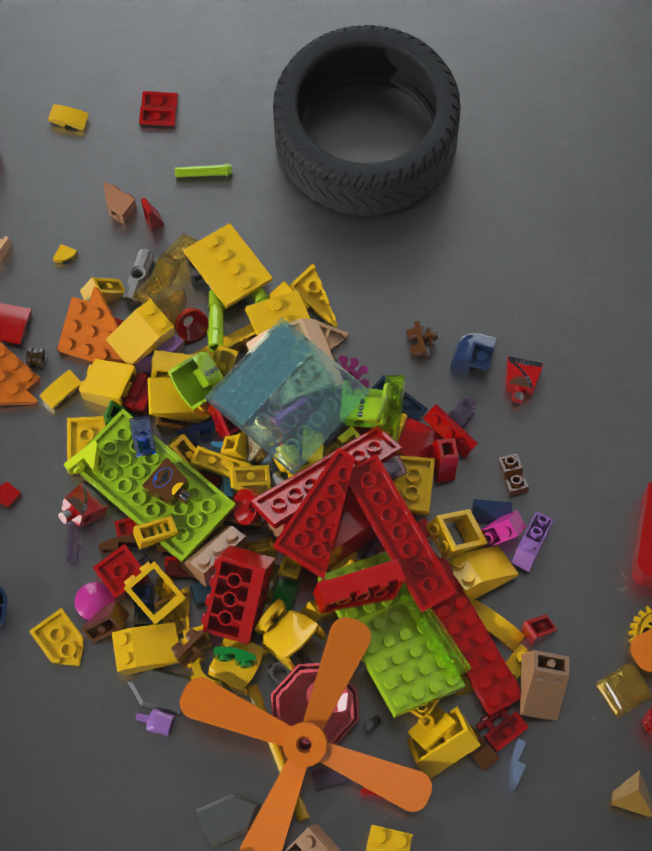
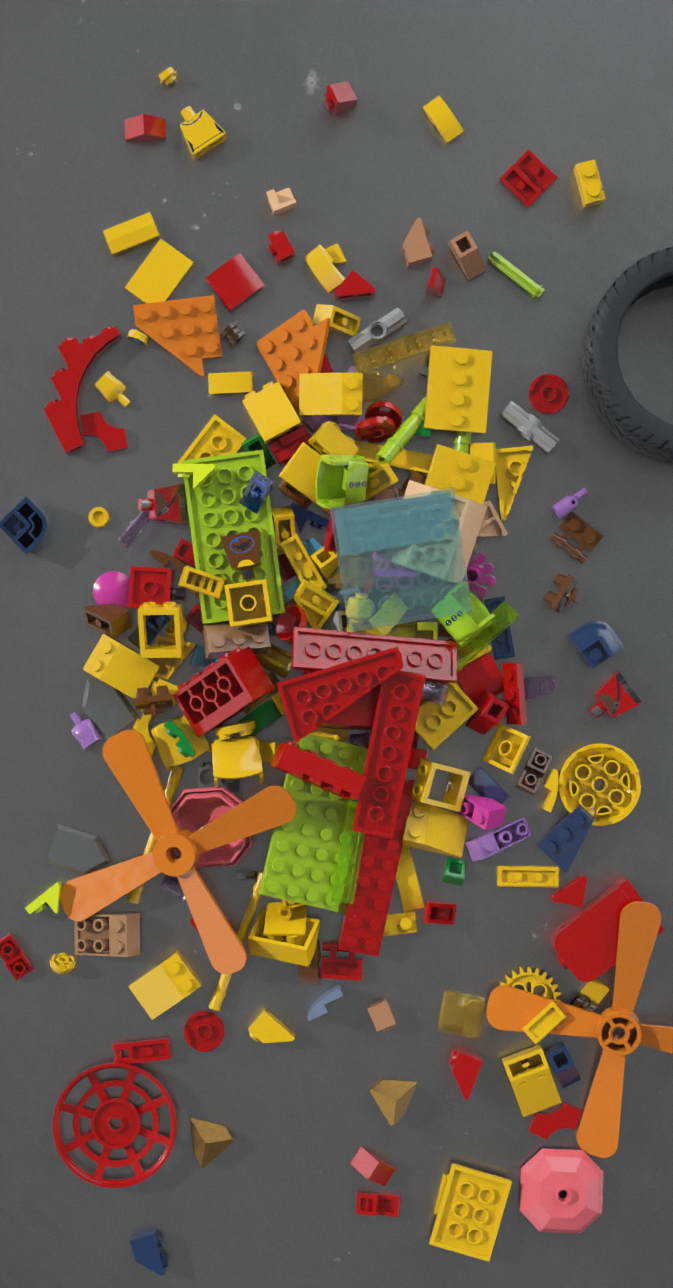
camera: 40 degrees right, 20 degrees up
yellow tile [29,608,85,666] -> none
medium nougat slope [520,650,570,721] -> none
none -> yellow tile [88,507,110,528]
none -> yellow piece [208,872,263,1011]
none -> yellow brick [224,579,273,628]
none -> yellow slope [248,1008,296,1043]
none -> red brick [267,231,295,266]
none -> yellow slope [305,245,345,293]
none -> red slope [334,270,375,300]
none -> red tile [355,416,396,443]
none -> nougat brick [367,998,396,1033]
none -> green slope [414,423,432,439]
none -> green slope [442,857,467,886]
none -> nougat slope [448,230,486,280]
none -> yellow slope [482,723,531,774]
none -> yellow tile [497,865,559,888]
none -> light grey piece [501,401,560,453]
none -> red tile [528,374,569,415]
none -> dark blue wing [537,804,595,874]
none -> yellow slope [542,768,558,813]
none -> red slope [549,874,587,907]
none -> reddish brown plate [550,512,604,563]
none -> medium lavender piece [552,487,589,519]
none -> yellow brick [558,743,641,826]
none -> yellow brick [573,160,606,209]

